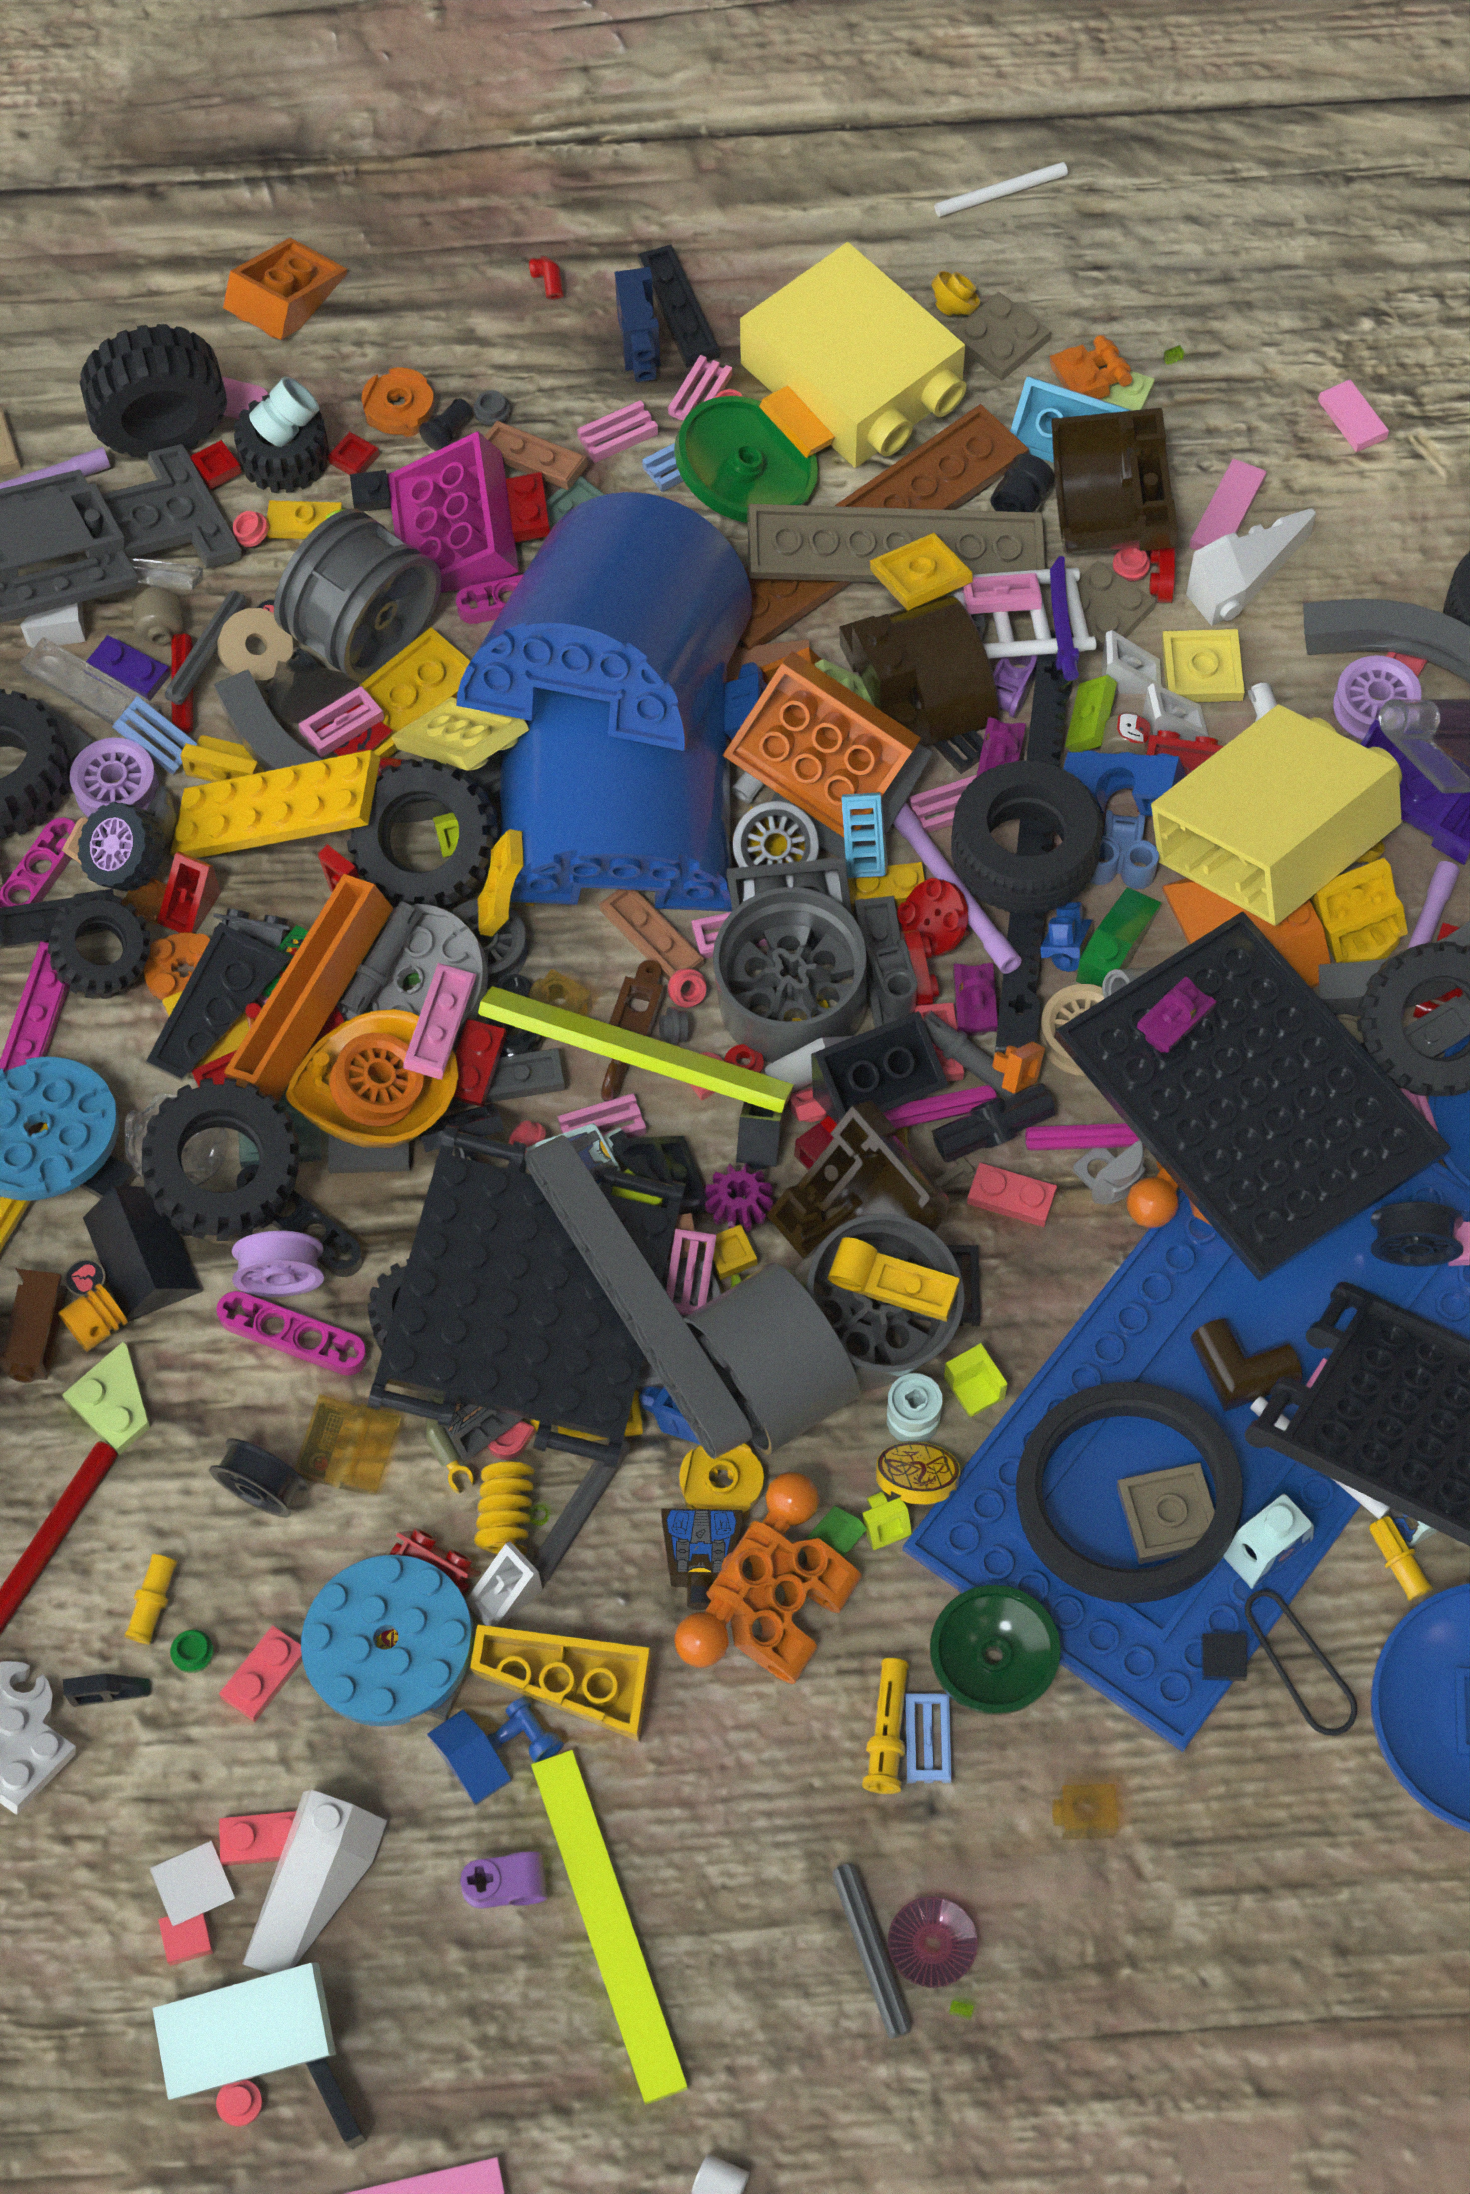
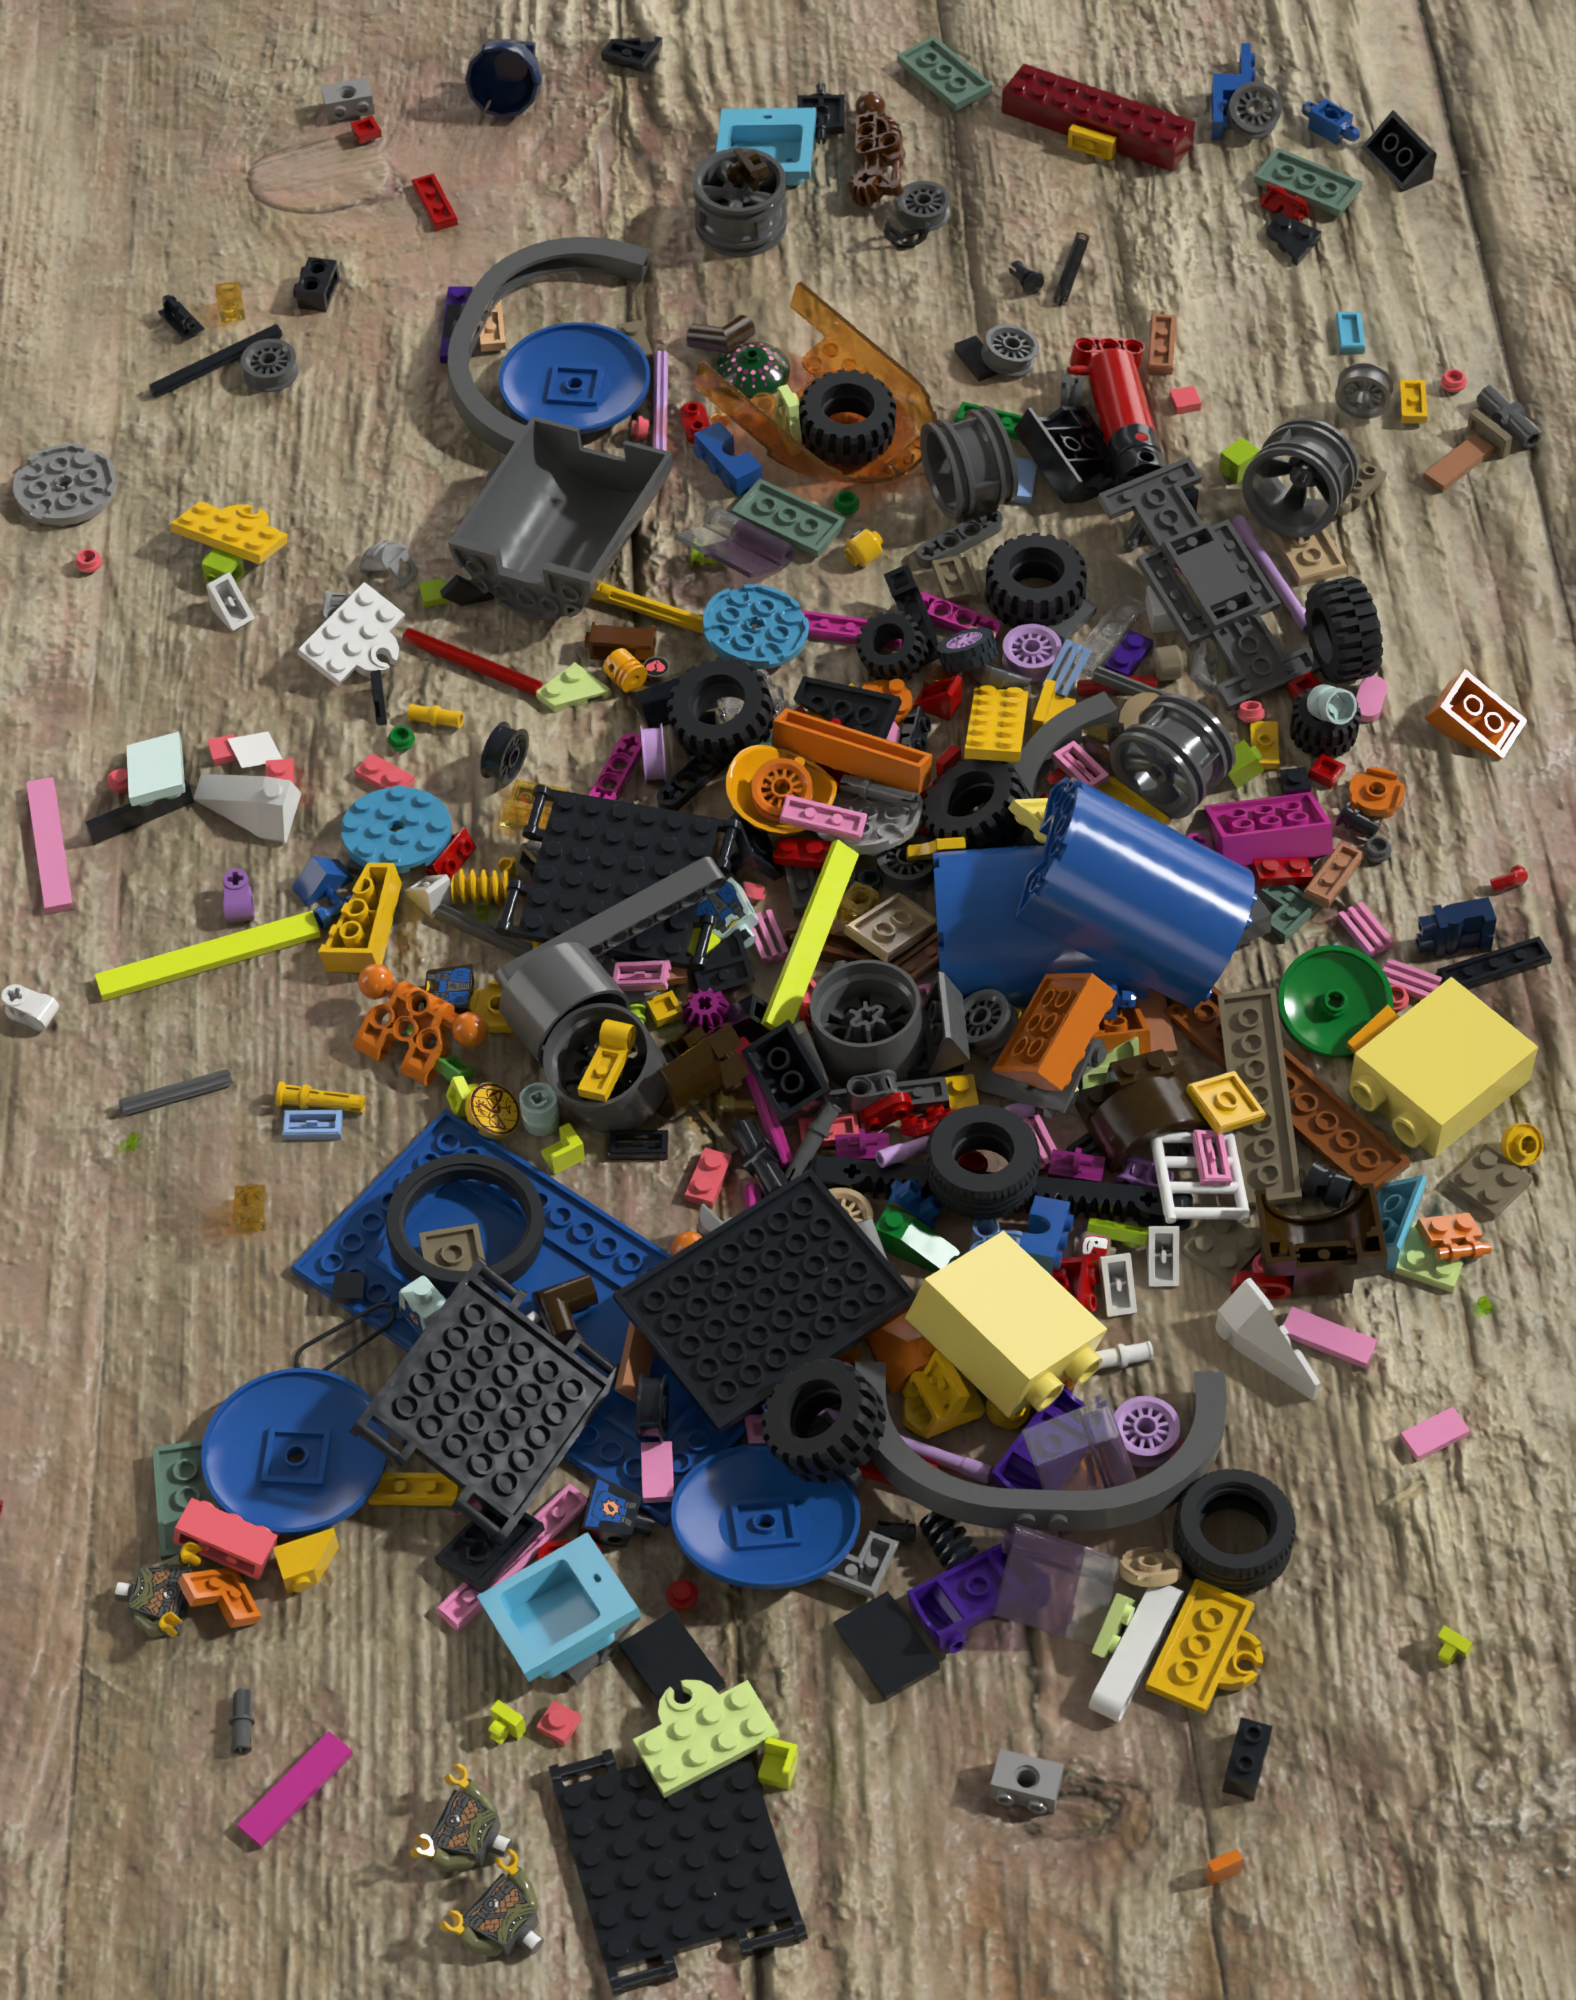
camera: 90 degrees right, 10 degrees down
medium azure slope [842,792,888,878] -> none
clear pink dish [888,1897,978,1988] -> none
dark green dish [930,1585,1061,1715] -> none
orange tile [992,1041,1045,1094] -> none
dark purple sword [1050,556,1079,681] -> none
magenta hips [1137,976,1217,1053] -> none
light yellow plate [1161,629,1245,702] -> none
none -> nougat tile [615,1321,654,1403]
none -> tan tile [844,892,937,962]

